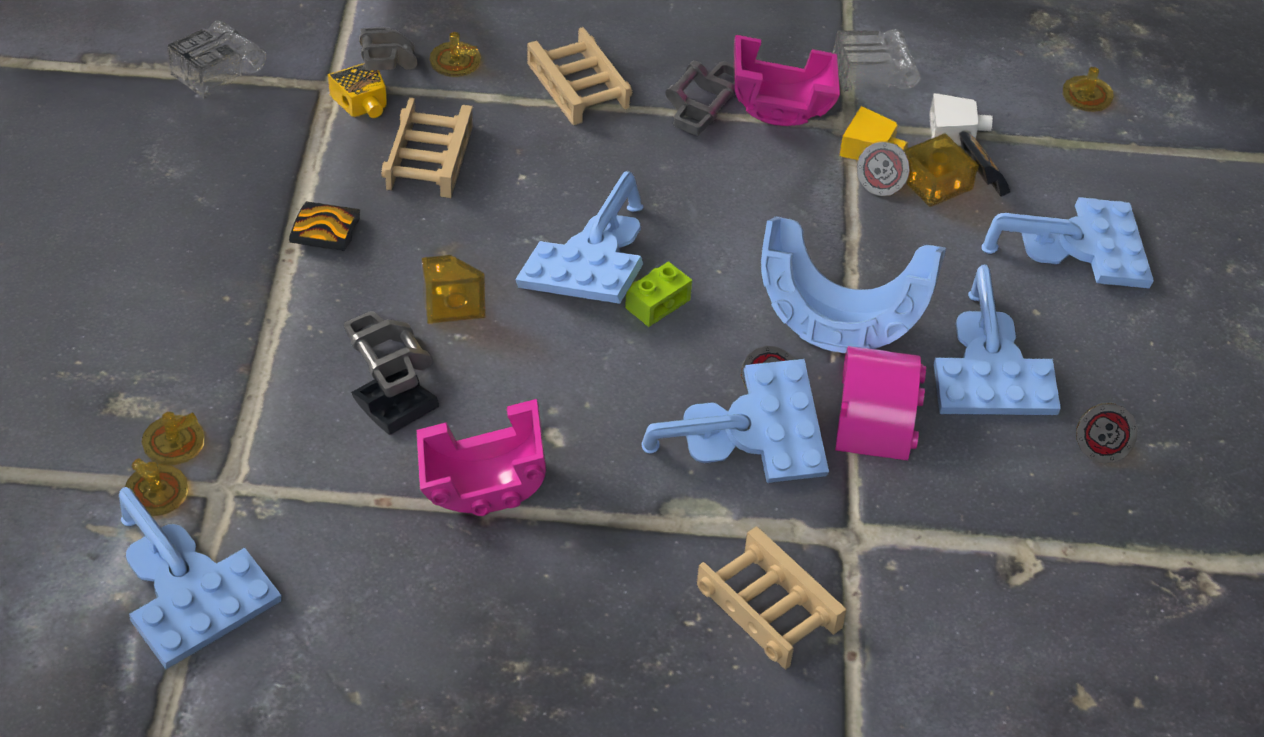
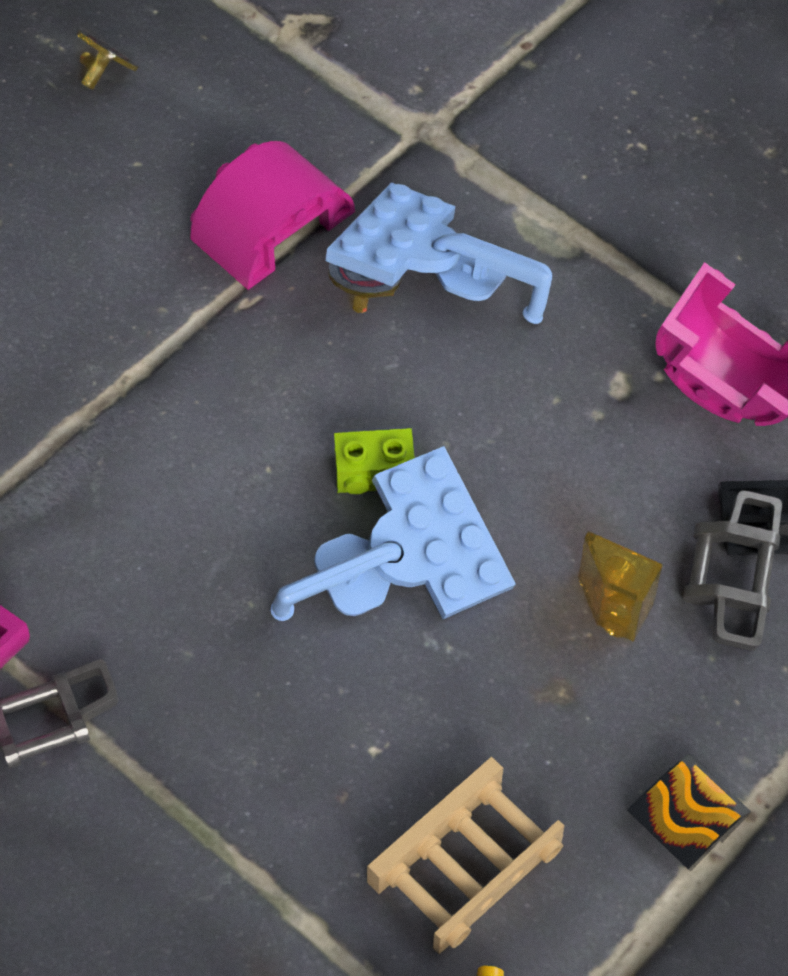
camera: 140 degrees left, 10 degrees up
tan fence [527,27,632,125] -> none
tan fence [697,526,847,670] -> none
light blue windscreen [761,216,946,353] -> none
light blue plate [934,264,1061,415] -> none

